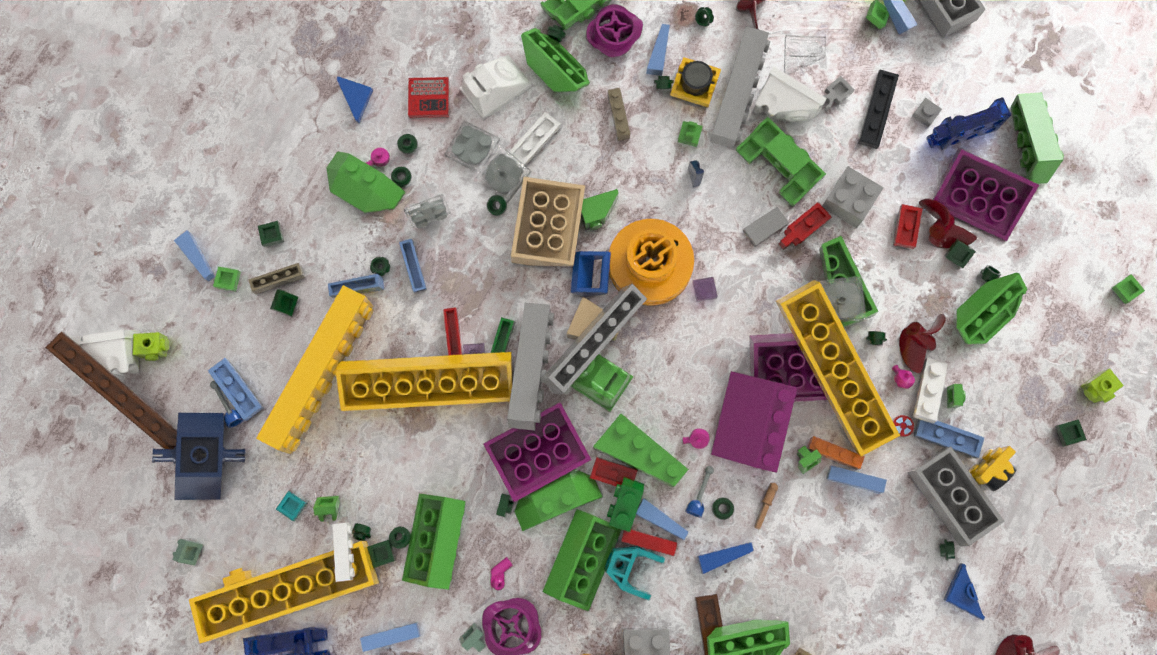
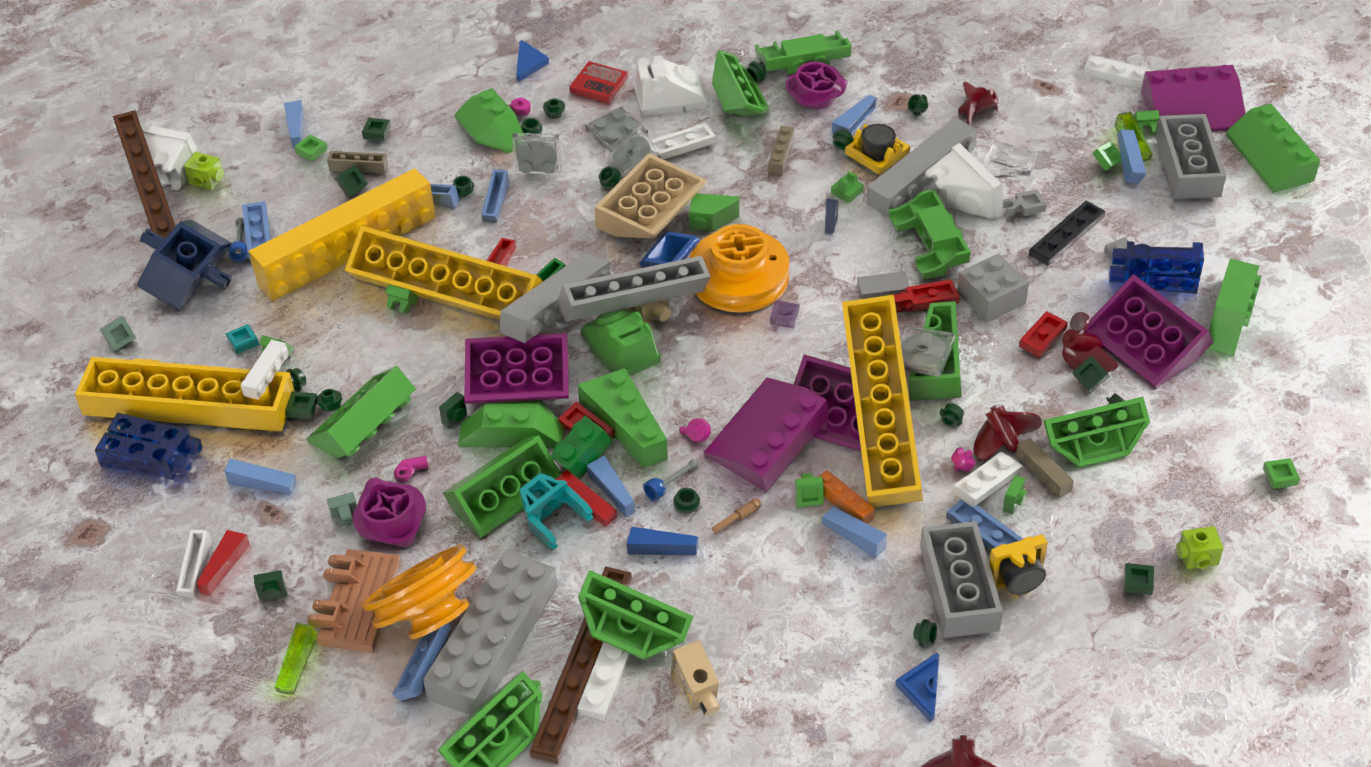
camera: 25 degrees right, 30 degrees down
red tile [892,415,914,437] -> none
none -> bright green tile [385,284,419,314]
none -> dark tan piece [1016,438,1074,498]

